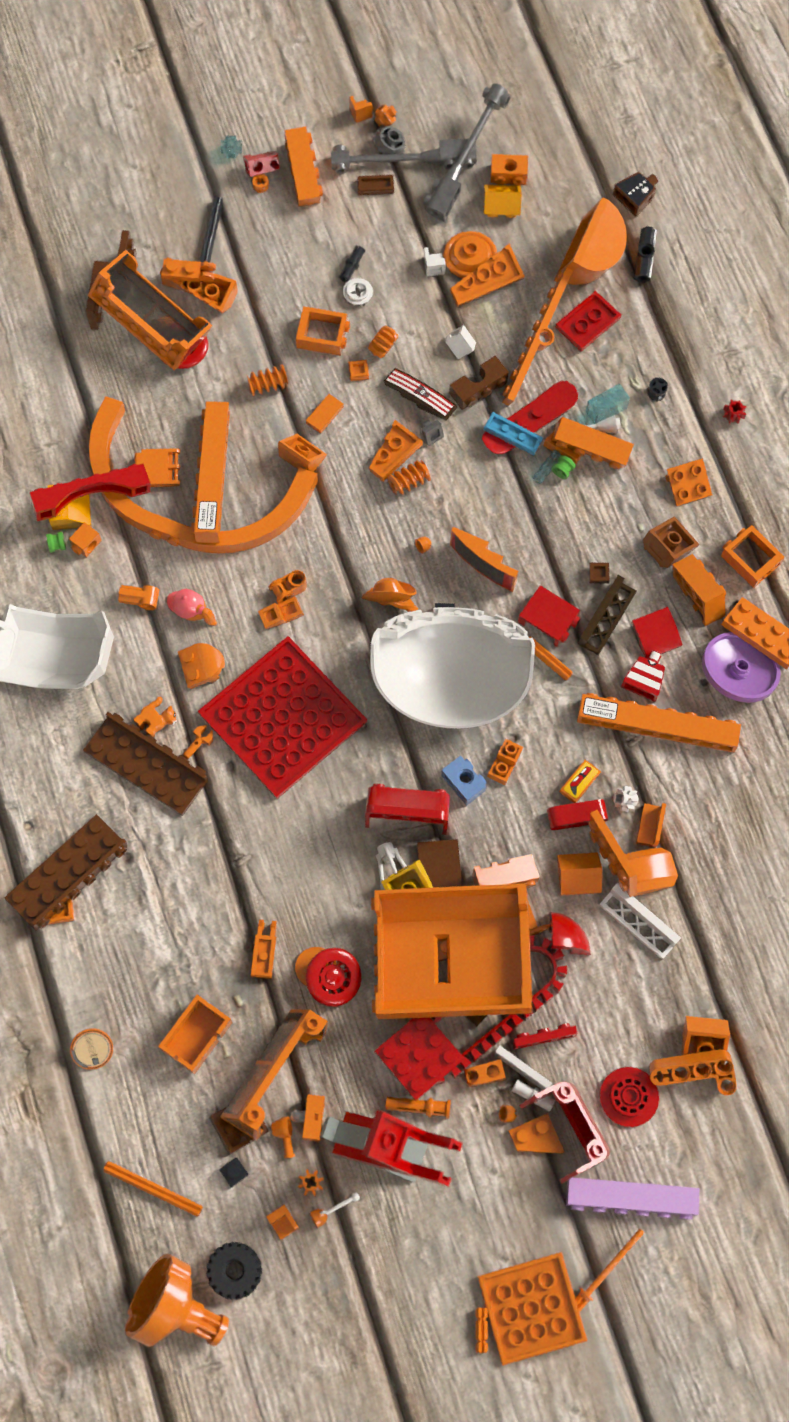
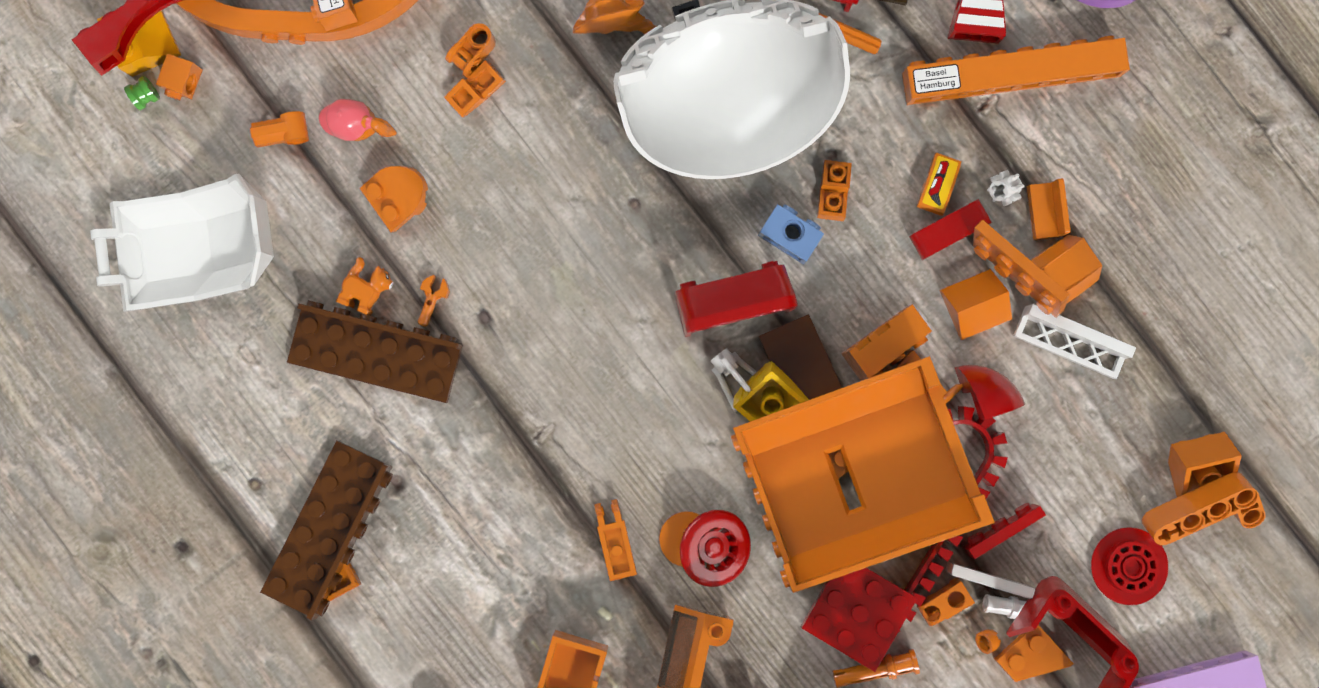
camera: 15 degrees left, 15 degrees up
red plate [198,636,368,799] -> none

